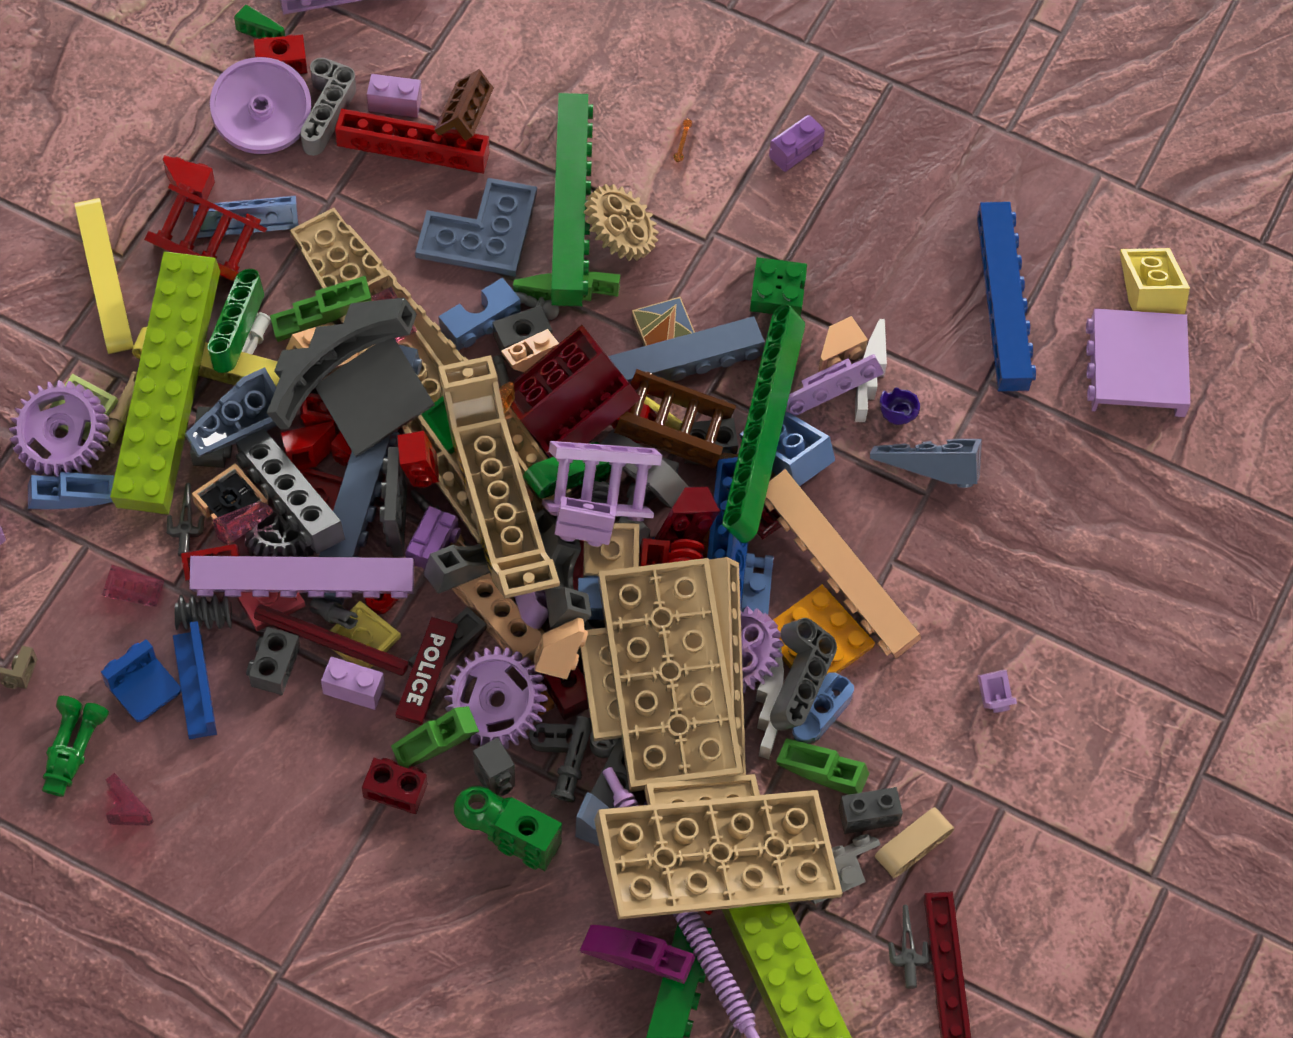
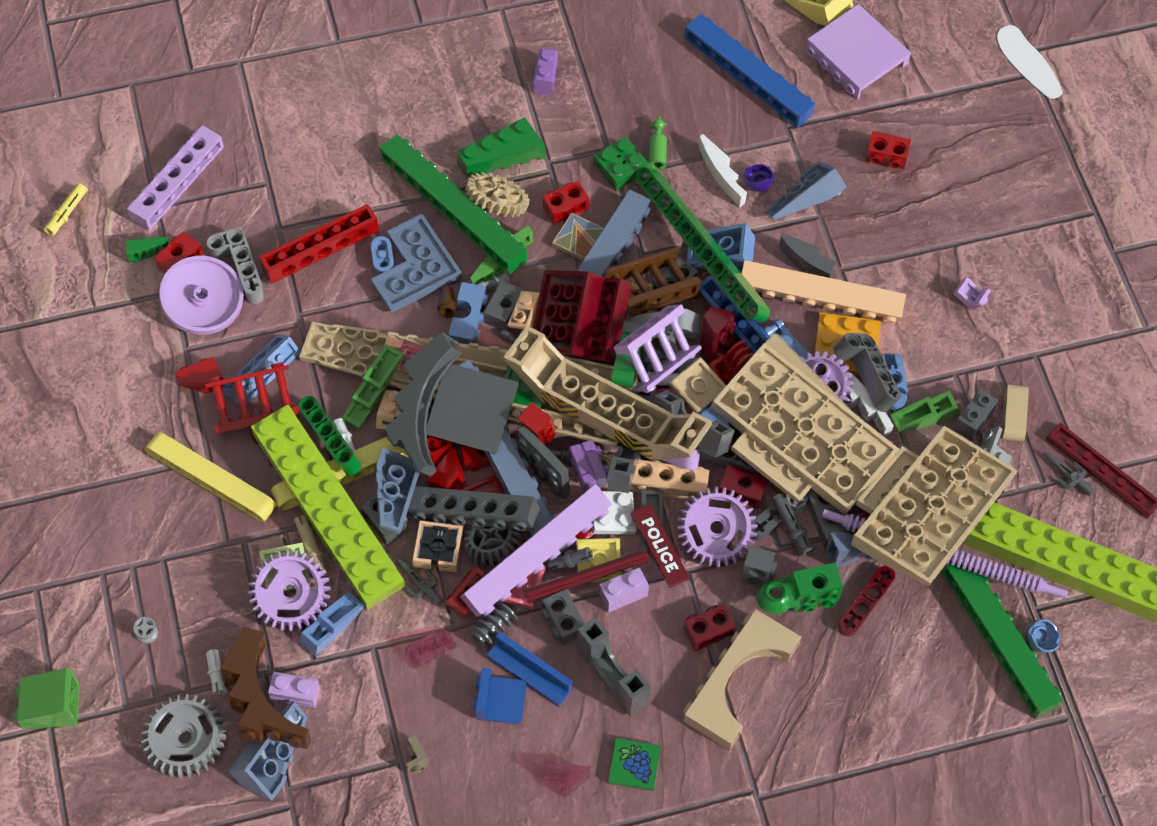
camera: 40 degrees left, 0 degrees up
green piece [42,695,109,797] -> none
clear pink slope [212,501,273,545] -> none
lavender brick [367,74,422,118] -> none
bright green slope [391,706,479,768] -> none
reddish brown fence [434,69,494,141] -> none
light nougat slope [534,618,588,679] -> none
lavender brick [555,496,616,547] -> none
magenta slope [580,925,695,984] -> none
clear orange hinge [673,118,692,162] -> none
lavender bracket [786,354,884,416] -> none
light nougat slope [818,316,868,372] -> none
none -> medium blue plate [371,236,394,274]
none -> reddish brown cone [437,286,458,318]
none -> green wedge [457,117,545,179]
none -> red brick [543,180,589,225]
none -> dark grey arch [577,617,651,717]
none -> white plate [592,491,637,535]
none -> green tile [608,738,661,791]
none -> bright green wheel [648,116,667,171]
none -> tan arch [683,609,801,751]
none -> dark grey slope [779,233,836,278]
none -> dark red beam [838,566,895,637]
none -> red brick [865,131,911,169]

